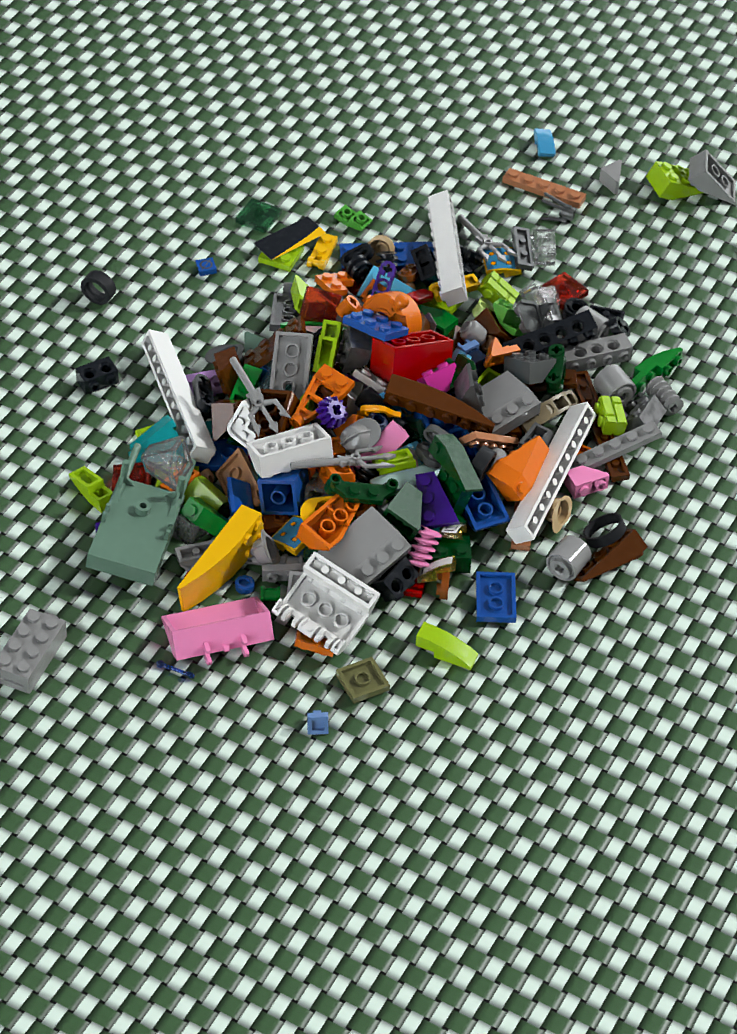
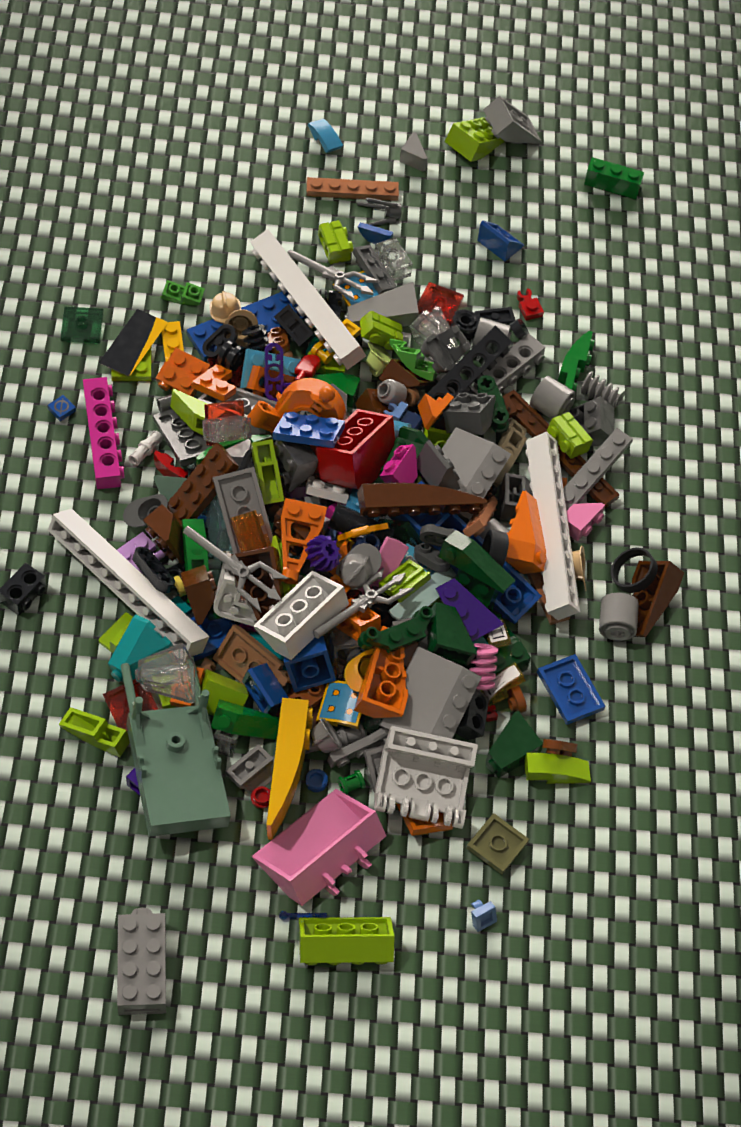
camera: 30 degrees left, 10 degrees up
none -> dark pink brick [83,377,125,489]
none -> white pin [128,430,163,466]
none -> red slope [154,451,188,478]
none -> orange plate [156,347,211,397]
none -> clear brick [202,415,252,443]
none -> tan piece [209,291,241,323]
none -> clear orange brick [230,510,271,552]
none -> lime slope [299,917,394,965]
none -> lime brick [318,220,354,264]
none -> light grey slope [345,282,420,329]
none -> blue tile [357,222,393,246]
none -> blue slope [477,220,524,262]
none -> dark green slope [486,711,543,779]
none -> red plate [517,288,544,321]
none -> dark orange plate [542,739,578,757]

